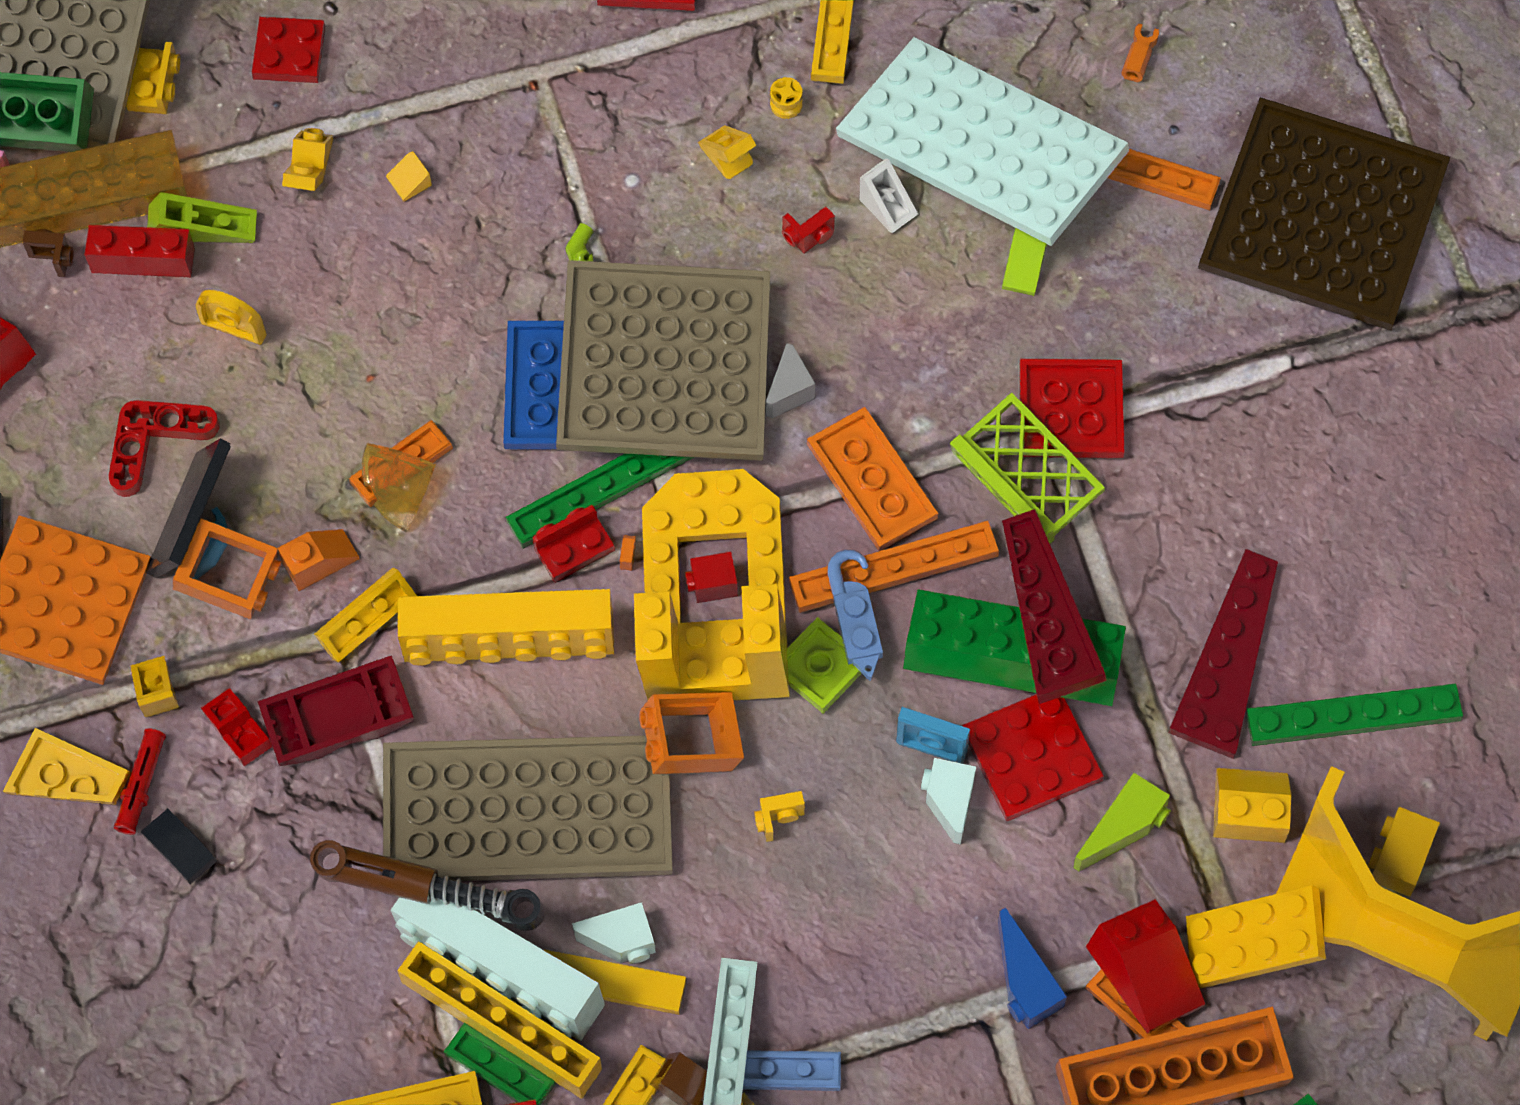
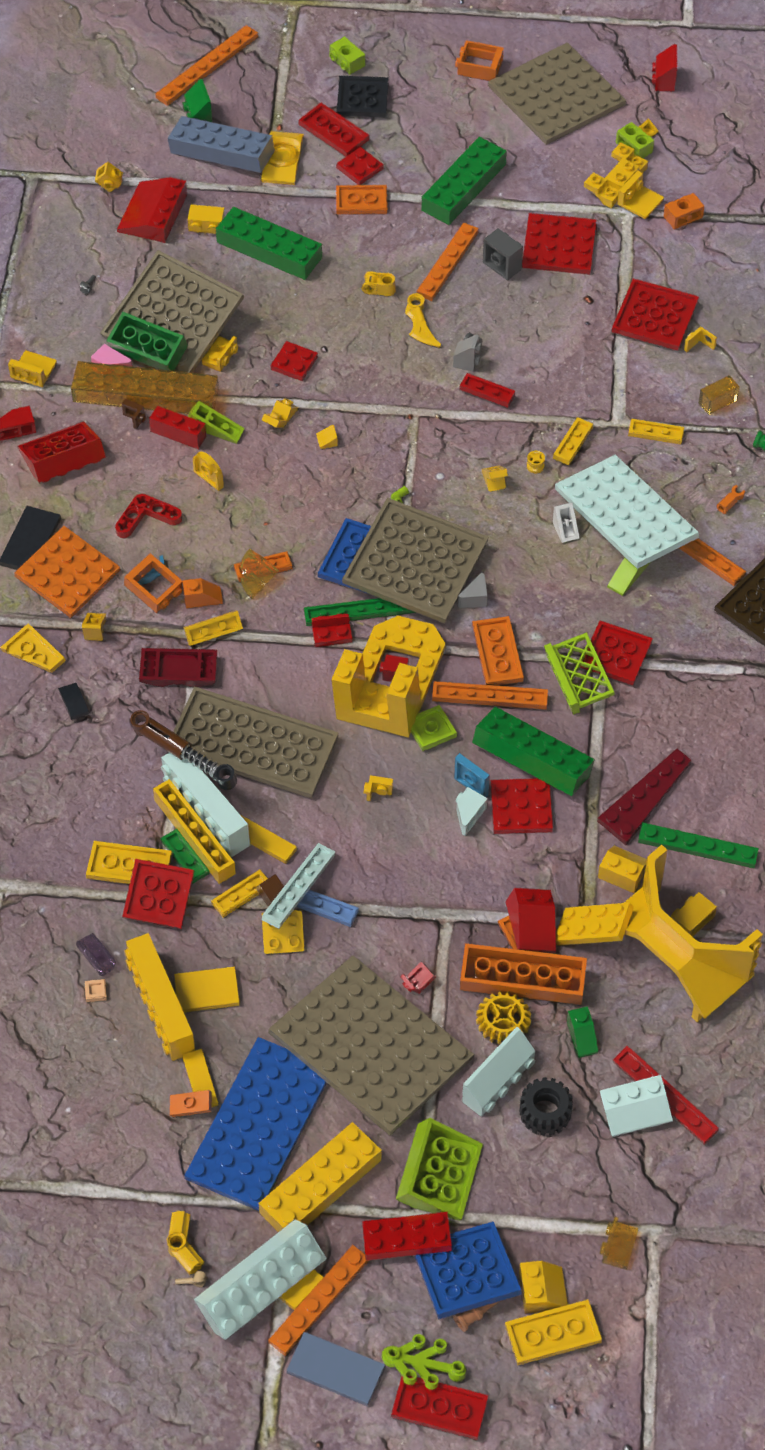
camera: 20 degrees right, 10 degrees down
red pin [113,728,166,835] -> none
black tile [146,438,231,578] -> none
red slope [201,688,273,767] -> none
yellow brick [398,589,614,666] -> none
light aqua slope [572,902,656,964] -> none
orange piece [619,535,636,571] -> none
orange window [639,692,744,774] -> none
red bracket [782,206,835,254] -> none
medium blue plate [828,550,883,681] -> none
blue slope [998,907,1067,1029] -> none
dark red wing [1002,509,1106,704] -> none
lime slope [1073,773,1171,872] -> none

